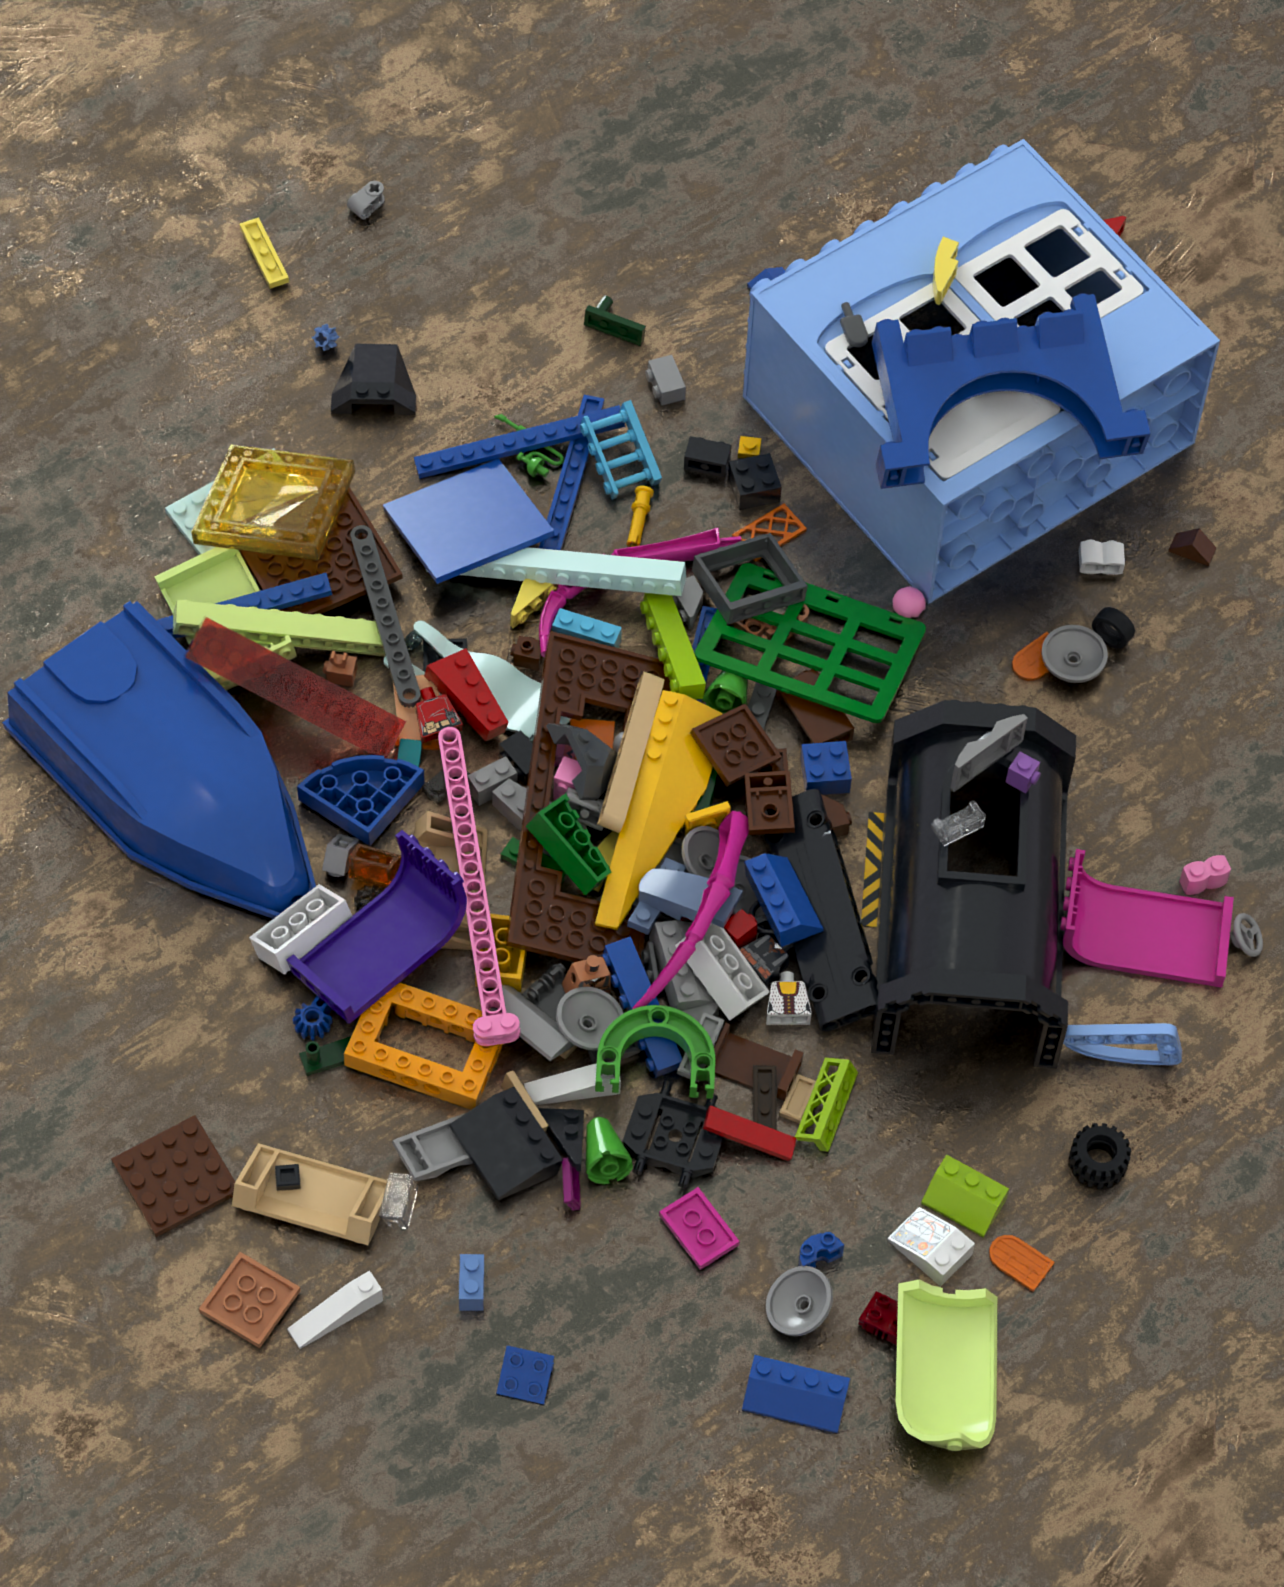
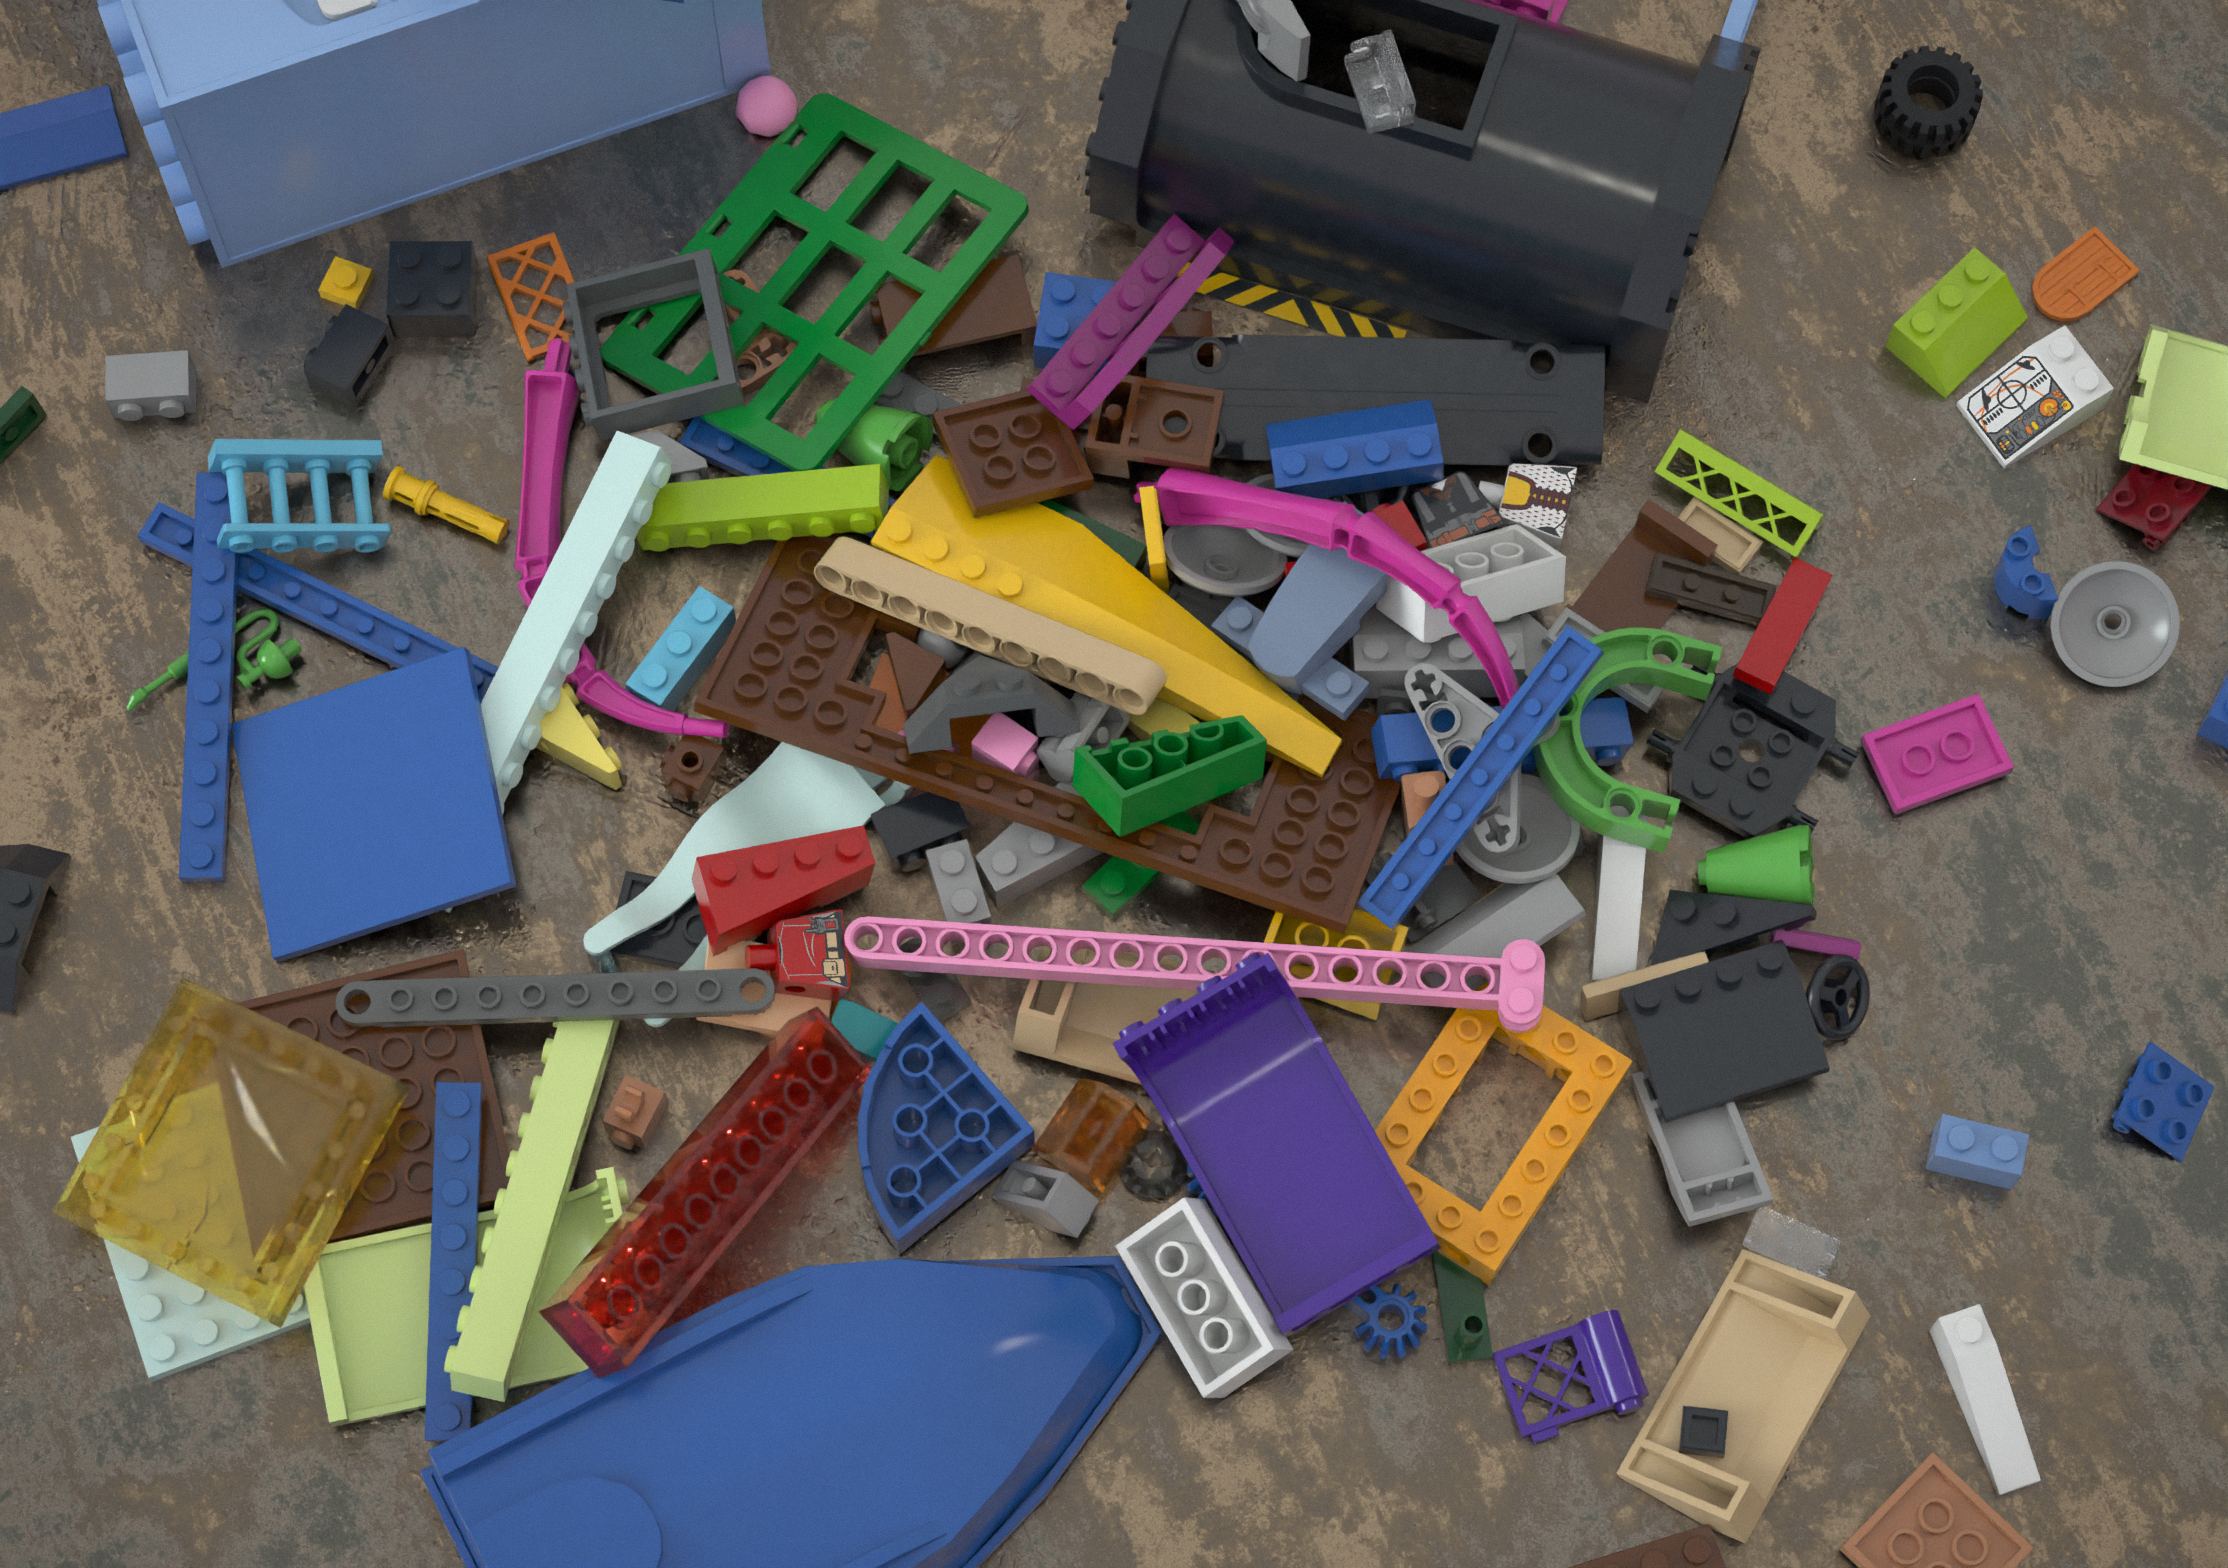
camera: 75 degrees left, 10 degrees up
none -> reddish brown slope [886,632,947,721]
none -> magenta plate [1026,214,1234,430]
none -> blue plate [1357,625,1604,931]
none -> light grey beam [1404,663,1560,856]
none -> dark purple piece [1493,1310,1649,1444]
none -> black piece [1806,954,1870,1040]

